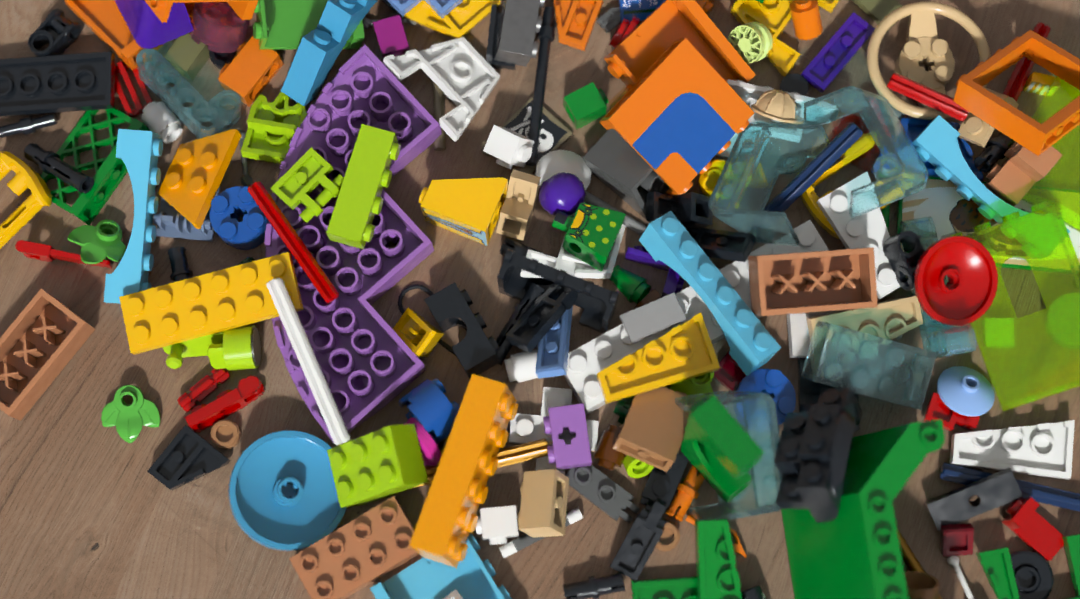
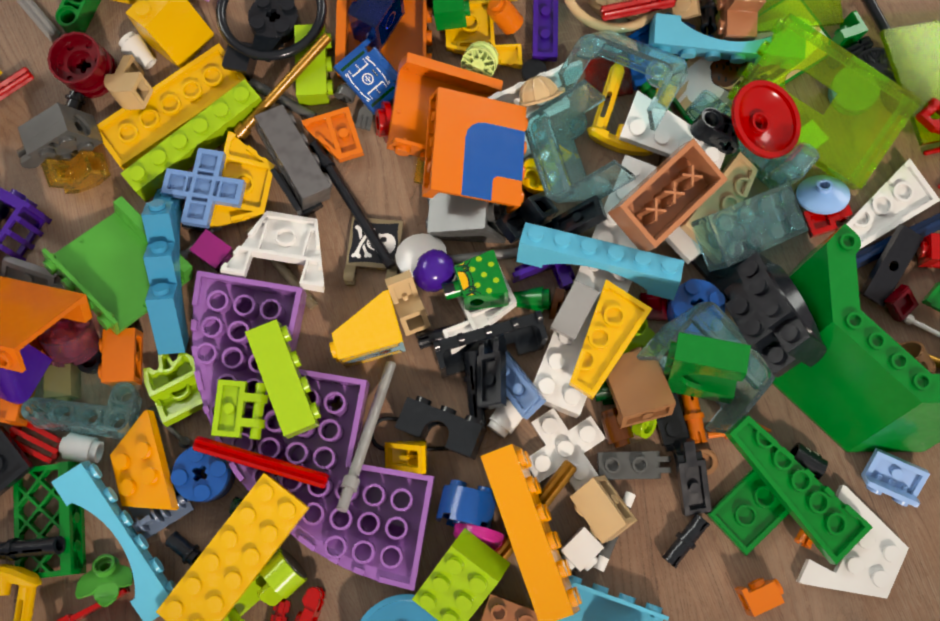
camera: 40 degrees left, 0 degrees up
white axle [266,278,350,445] -> none
white brick [483,125,535,169] -> none
medium lavender brick [543,403,592,470] -> none
green brick [563,82,609,130] -> none
dark blue axle [751,123,863,233] -> none
none -> light grey bar [336,361,396,513]

